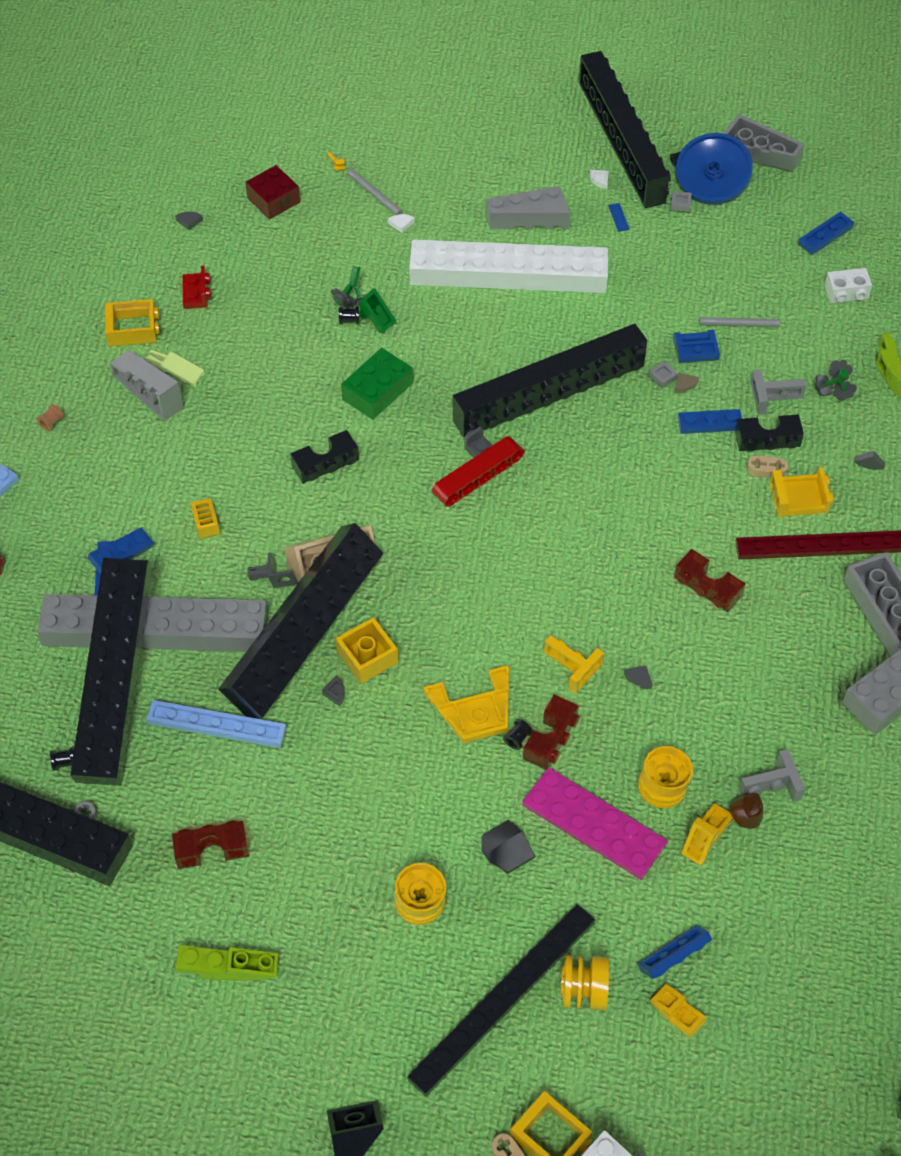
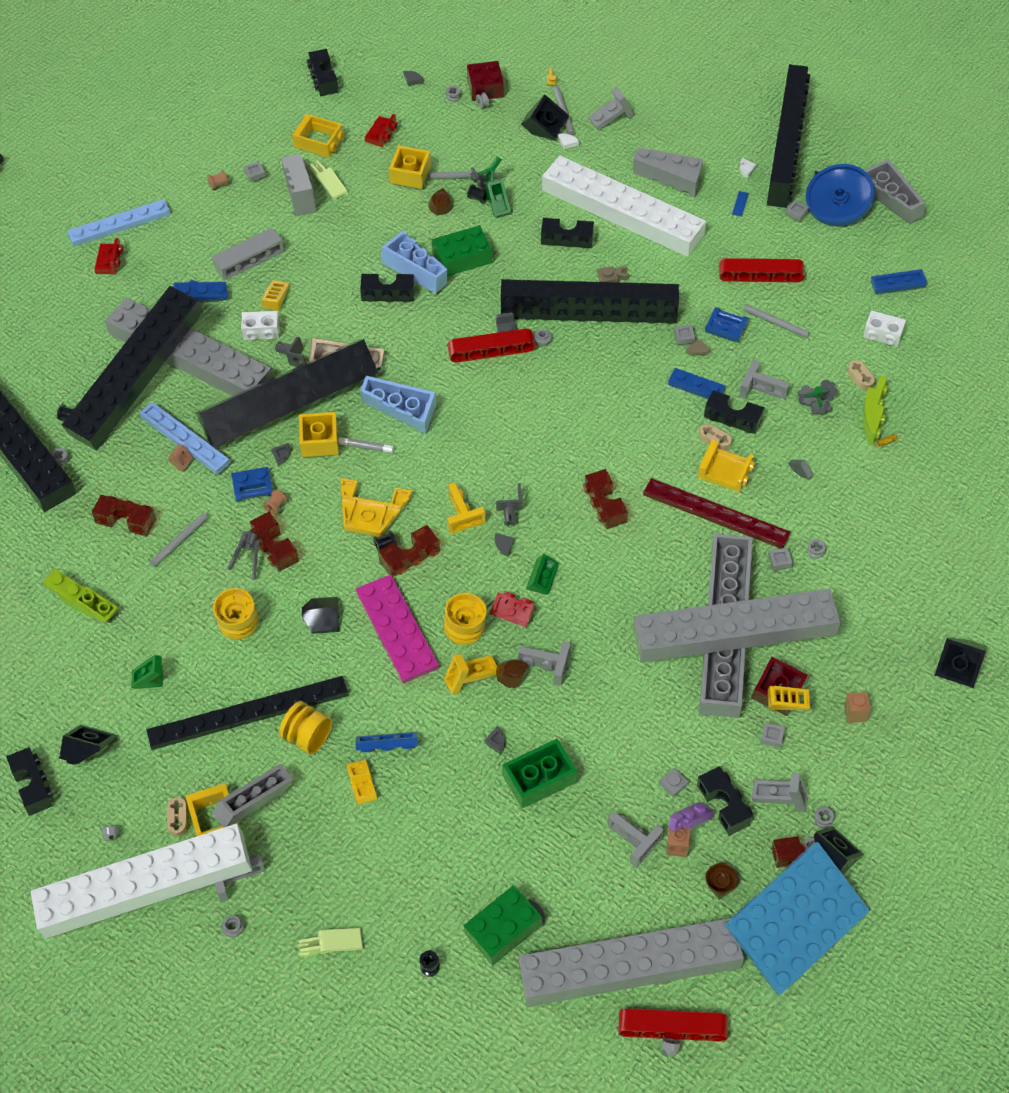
camera: 30 degrees right, 0 degrees up
none -> green slope [131,655,163,689]
none -> light grey bar [149,512,209,567]
none -> nougat tile [168,445,193,471]
none -> light grey brick [212,228,284,281]
none -> light grey brick [212,764,294,827]
none -> dark grey plant [227,531,260,580]
none -> blue plate [231,467,273,502]
none -> white brick [241,311,279,340]
none -> light grey plate [243,161,266,182]
none -> clear red arch [249,511,299,572]
none -> nougat bush [263,490,287,515]
none -> black arch [306,49,339,97]
none -> light grey bar [338,437,394,453]
none -> light blue wedge [360,376,437,434]
none -> light blue wedge [382,230,447,294]
none -> yellow brick [389,145,431,189]
none -> reddish brown hat [428,188,453,216]
none -> light grey bar [430,171,497,179]
none -> light grey bush [446,86,461,102]
none -> light grey bush [476,92,489,109]
none -> dark grey tile [485,726,505,755]
none -> red bracket [490,591,537,628]
none -> dark grey bracket [496,483,522,526]
none -> green brick [502,739,577,808]
none -> black slope [521,94,569,140]
none -> green slope [526,553,559,595]
none -> light grey plate [534,330,551,346]
none -> black arch [541,218,594,249]
none -> light grey bracket [588,87,634,130]
none -> dark tan plate [597,266,629,282]
none -> red beam [719,258,805,283]
none -> tan beam [848,360,875,391]

